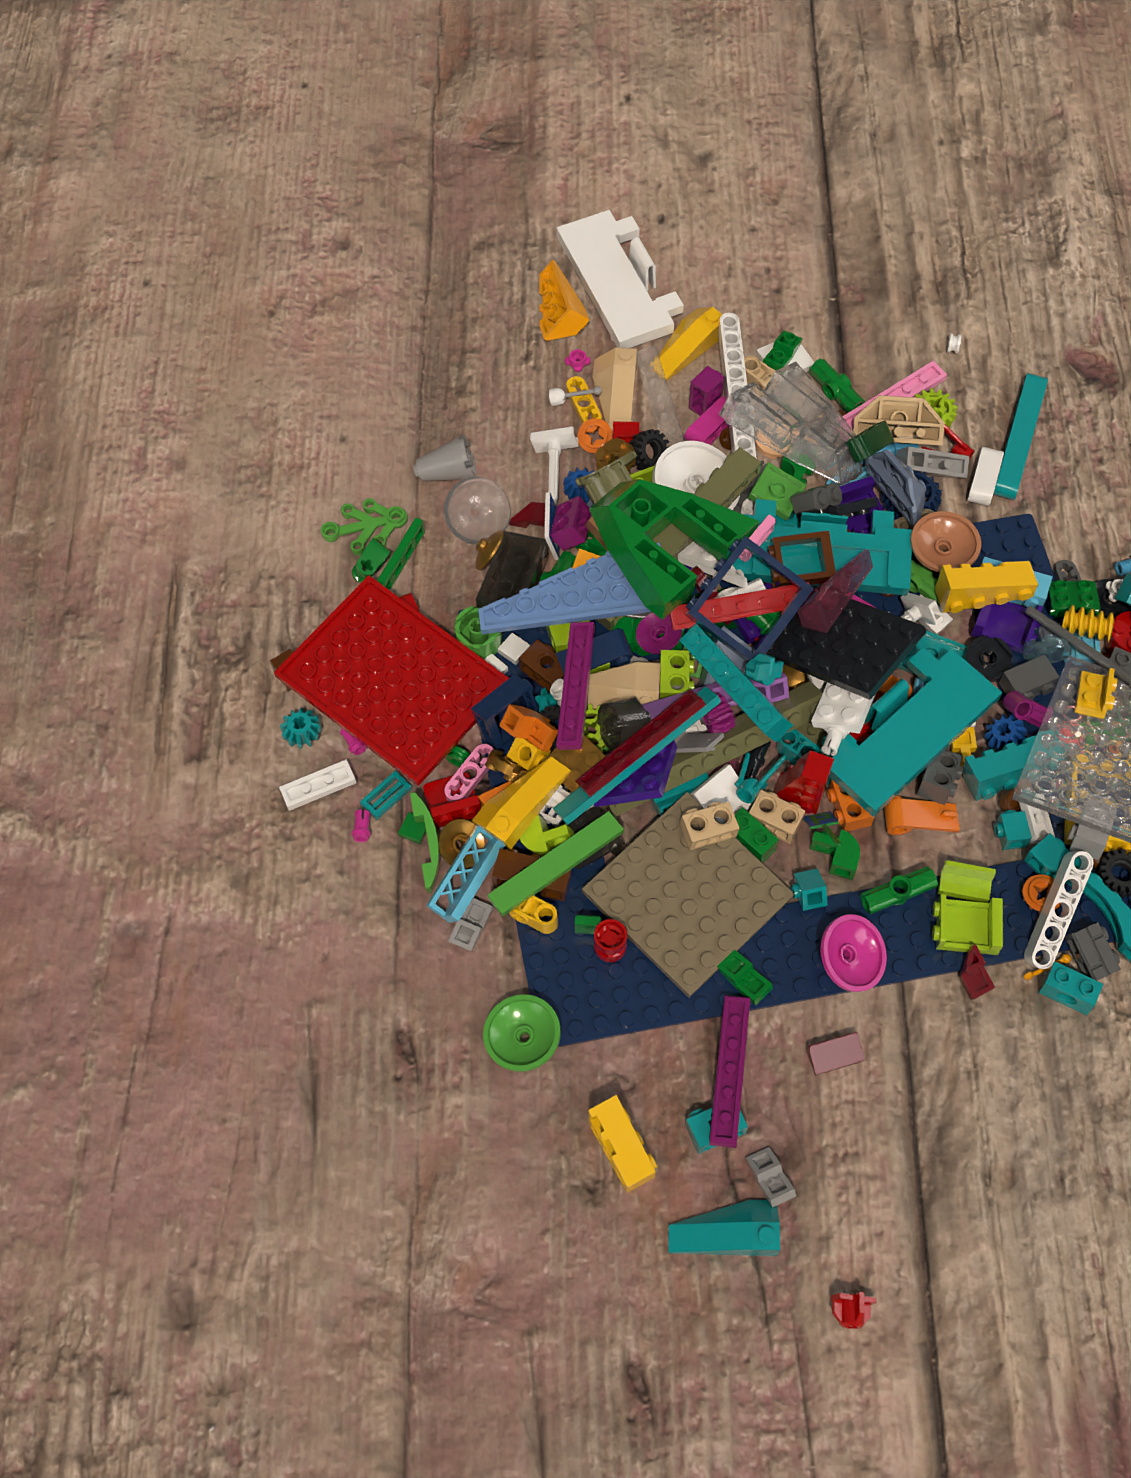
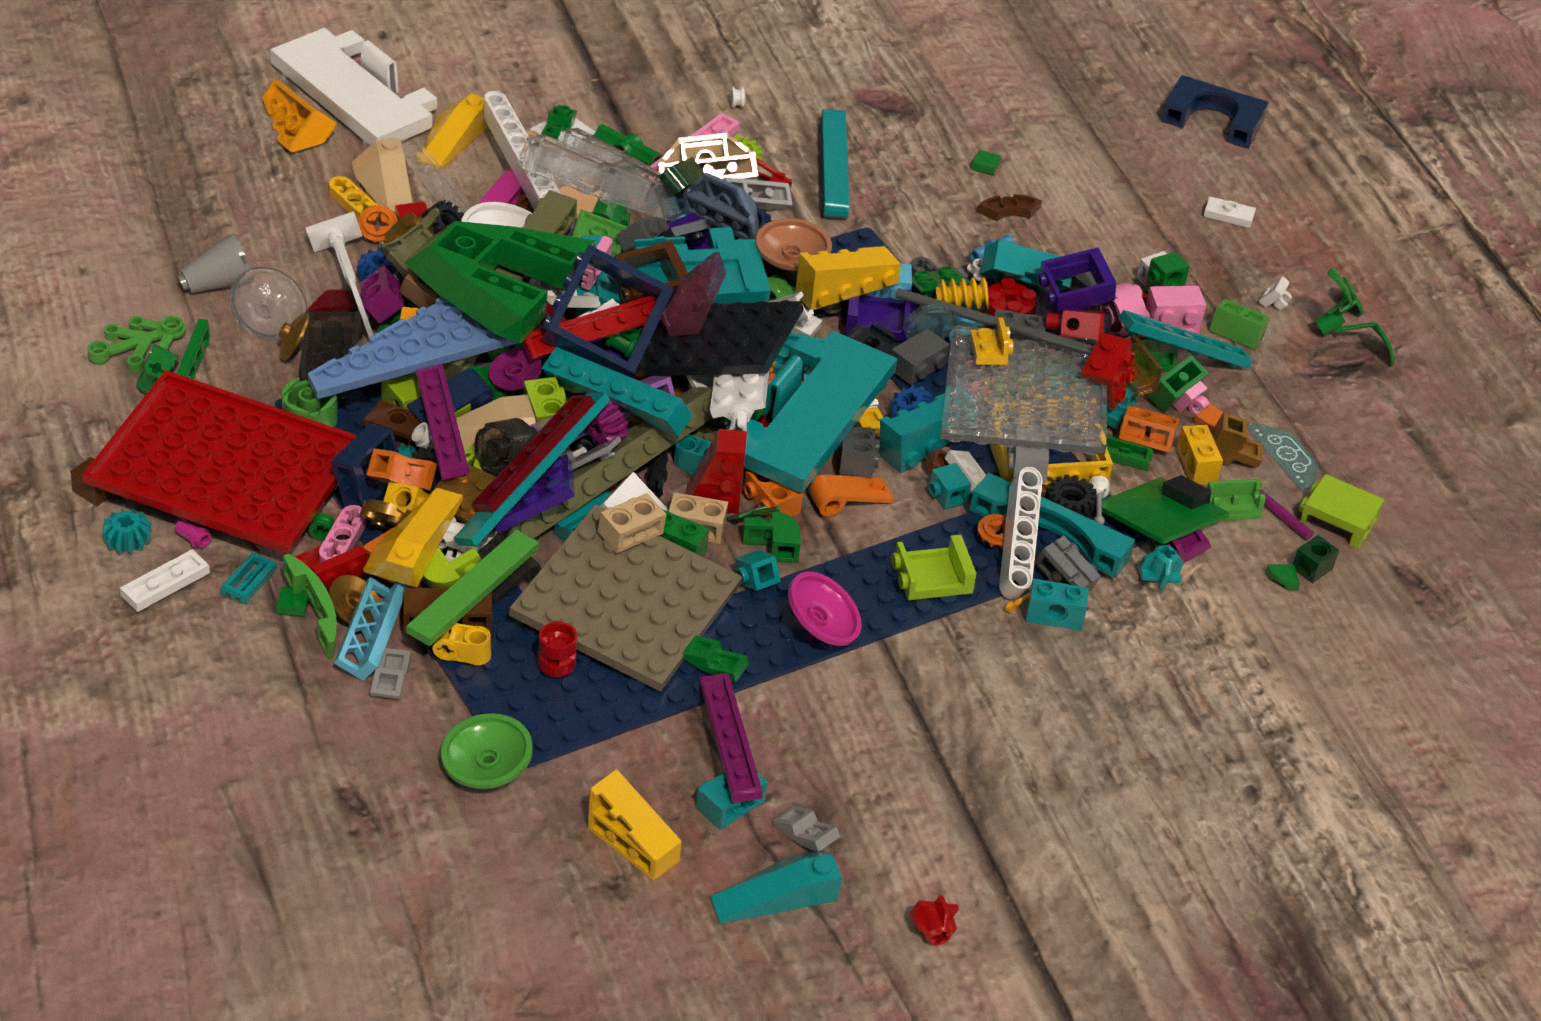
camera: 25 degrees left, 20 degrees down
dark pink pin [351,809,371,842] -> none
white tile [498,633,530,665] -> none
hinge [549,386,602,406] -> none
dark pink plate [565,349,590,372] -> none
green tile [575,915,601,934] -> none
magenta brick [689,366,725,416] -> none
teal plant [735,753,786,803] -> none
teal piece [745,653,784,686] -> none
slope [806,1032,865,1076] -> none
green piece [860,866,938,915] -> none
lime panel [938,860,996,903] -> none
dark red slope [959,944,995,1000] -> none
white beam [967,446,1004,506] -> none
magenta piece [1003,691,1053,729] -> none

